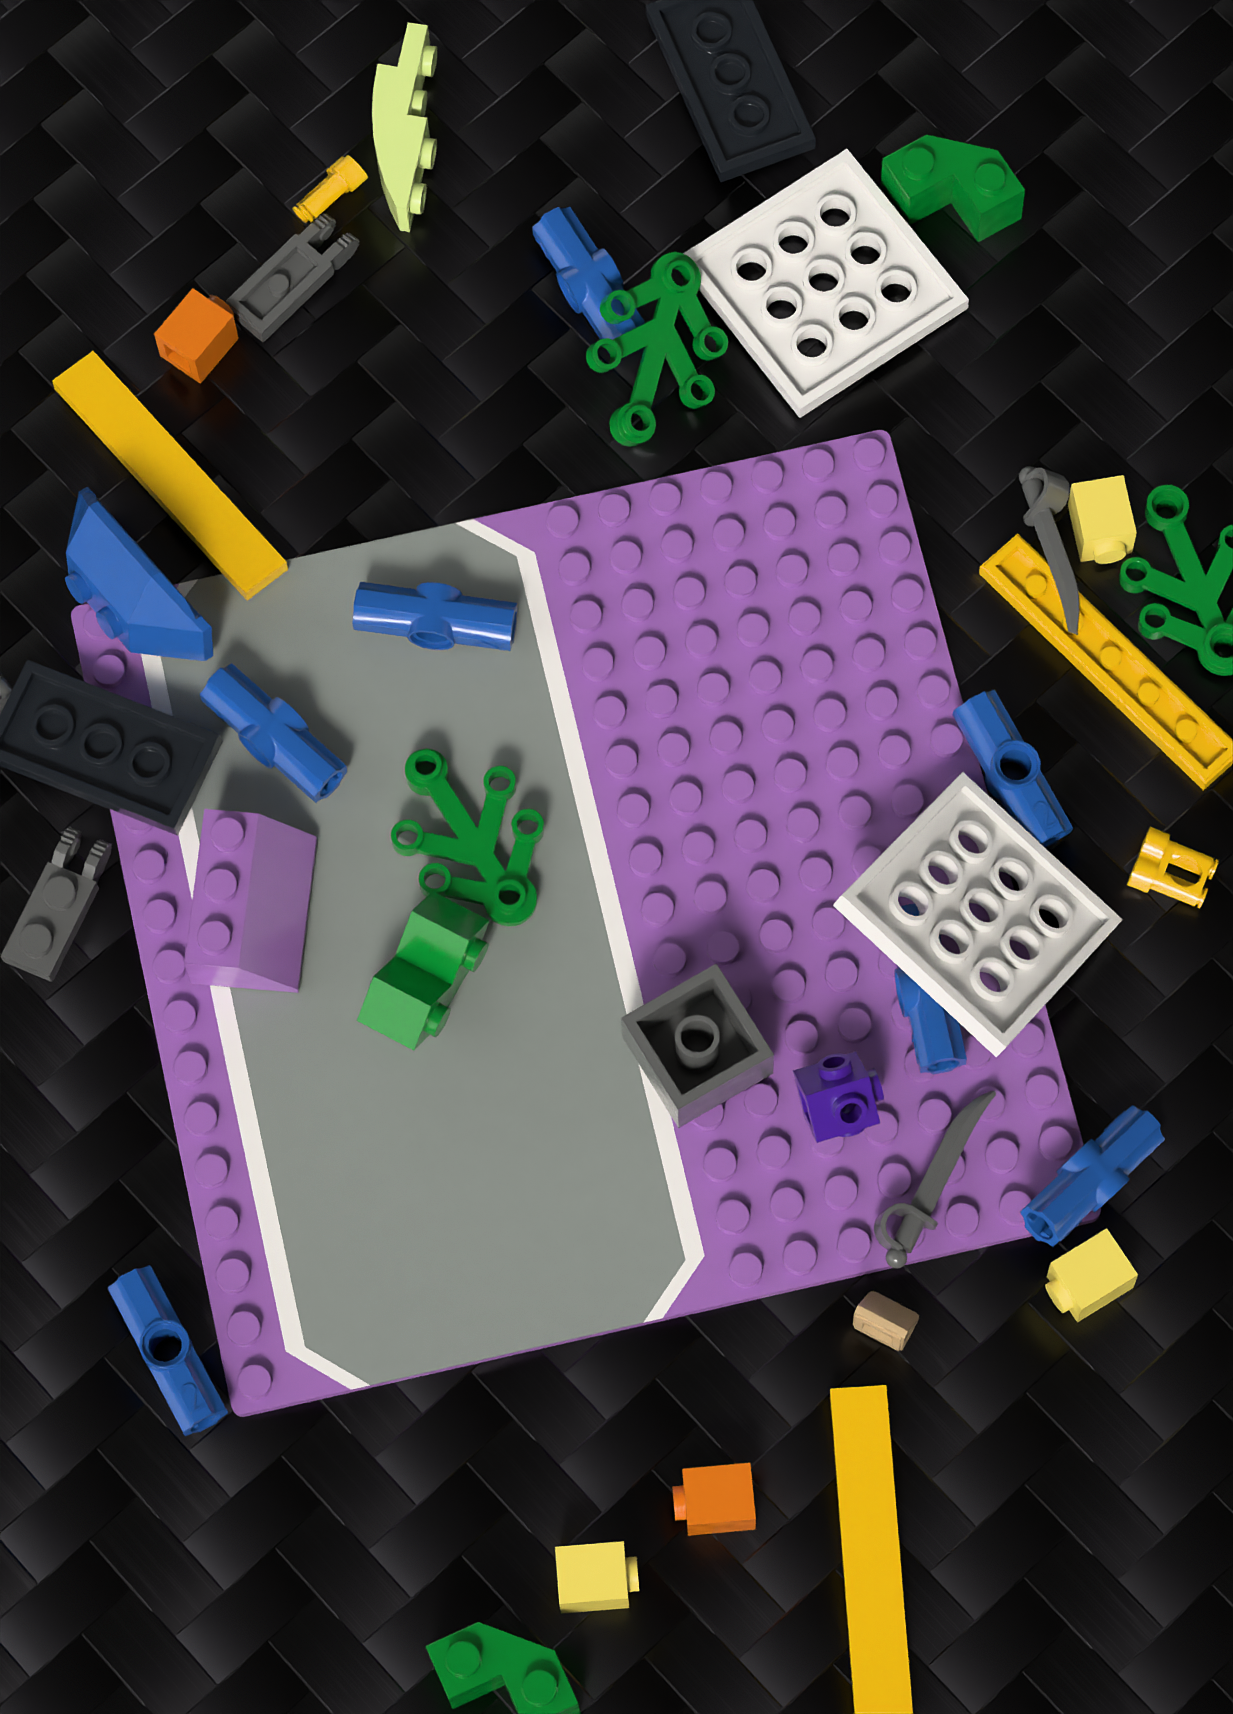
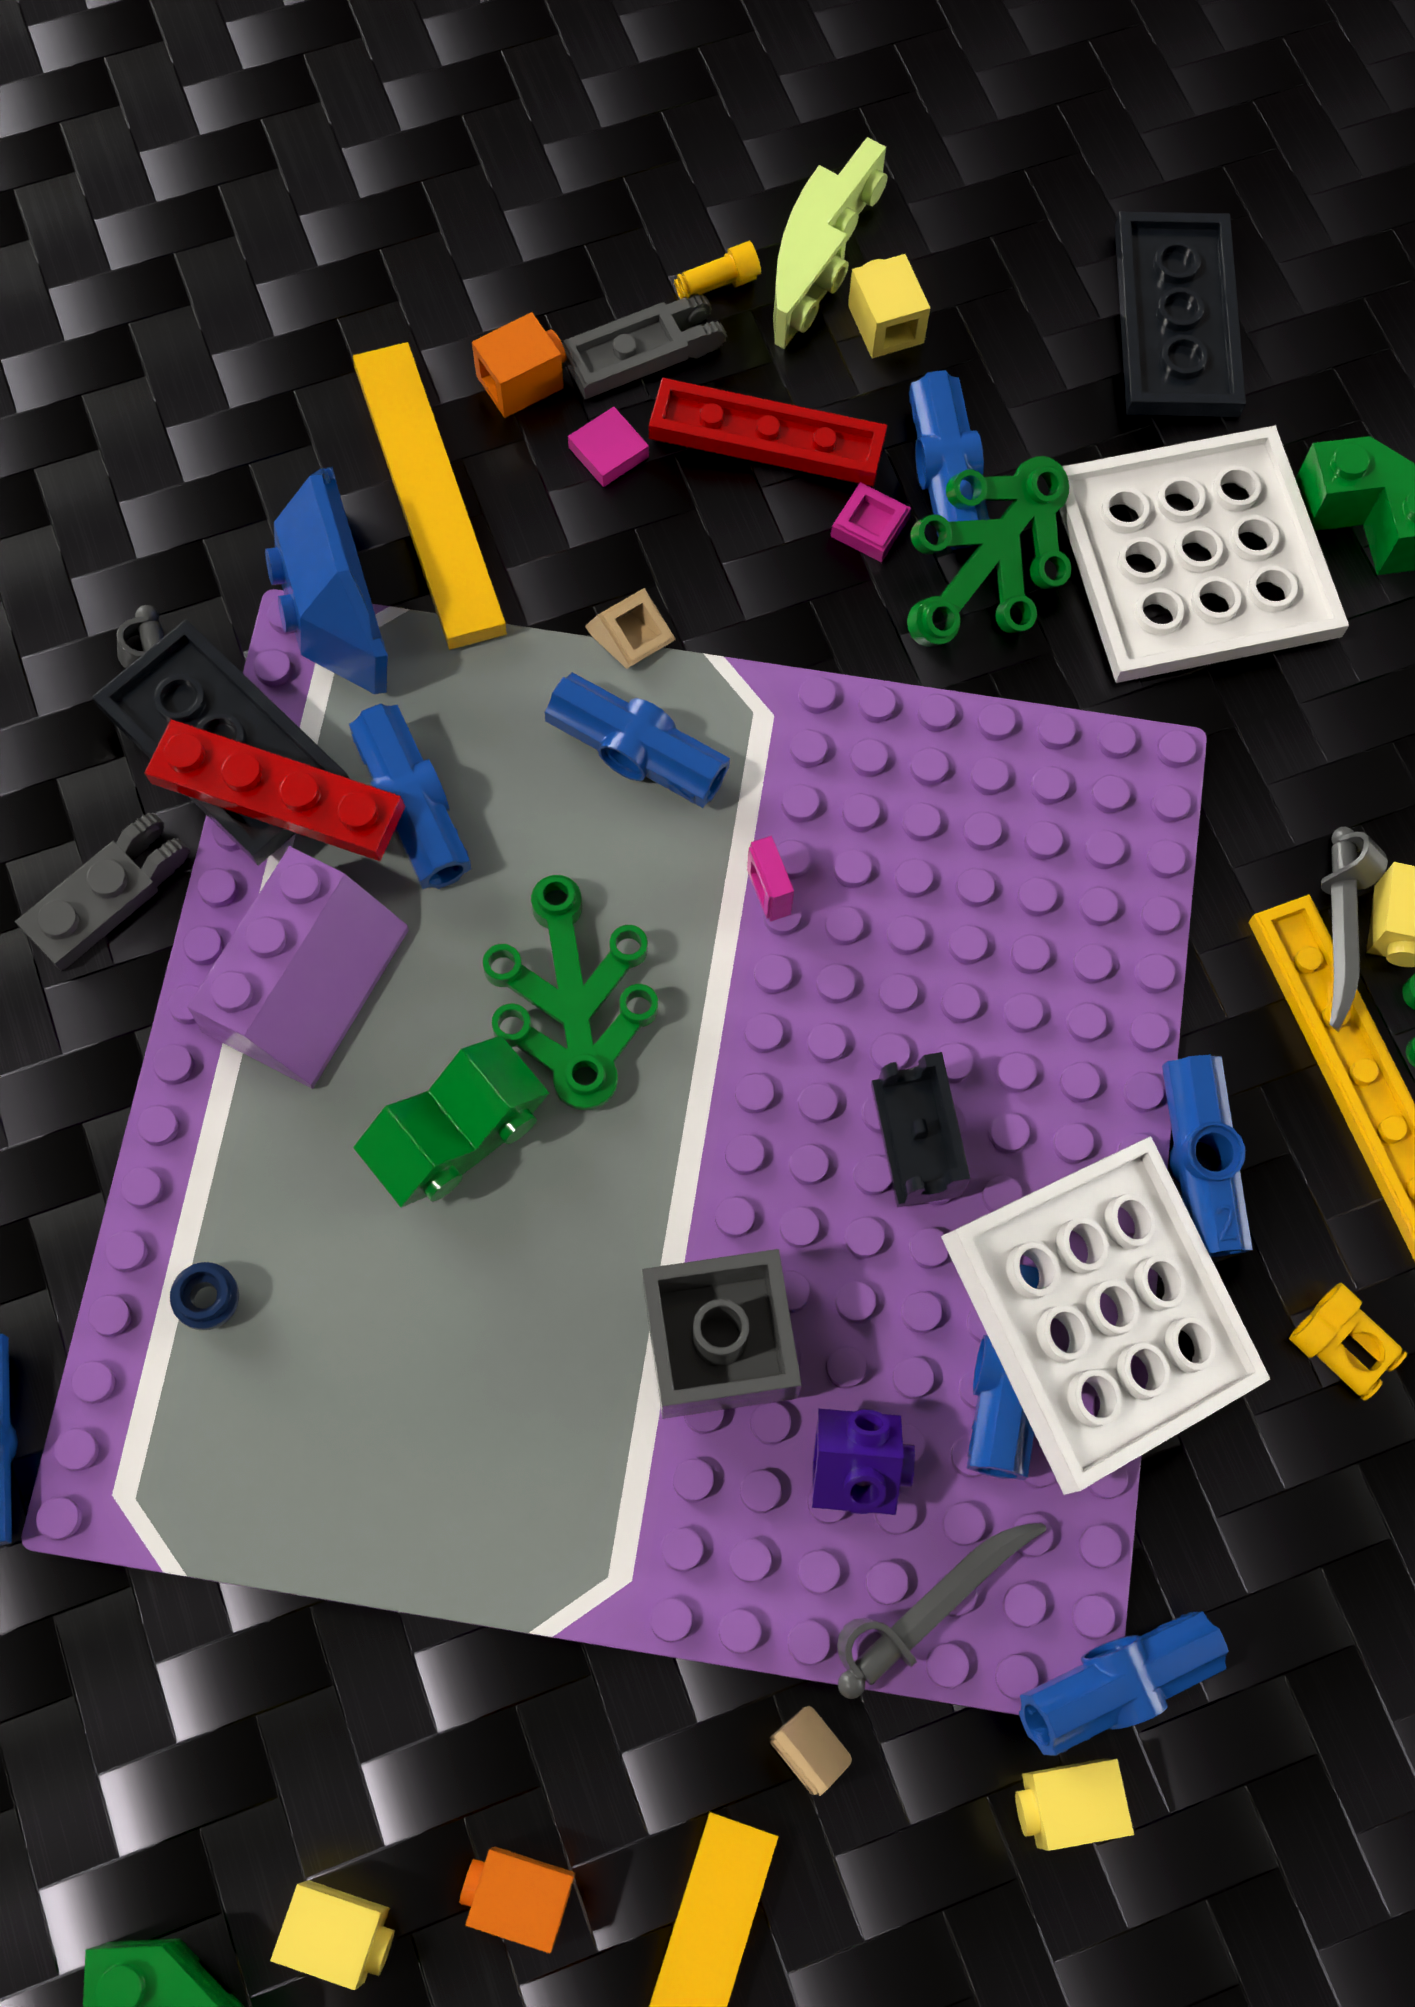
camera: 15 degrees right, 0 degrees up
none -> red plate [144,719,405,862]
none -> dark blue plate [170,1262,239,1330]
none -> dark pink tile [568,407,649,487]
none -> tan slope [585,588,676,669]
none -> red plate [649,378,887,486]
none -> dark pink tile [747,835,794,922]
none -> dark pink tile [831,482,911,563]
none -> light yellow brick [848,254,930,359]
none -> black hinge [871,1052,971,1208]

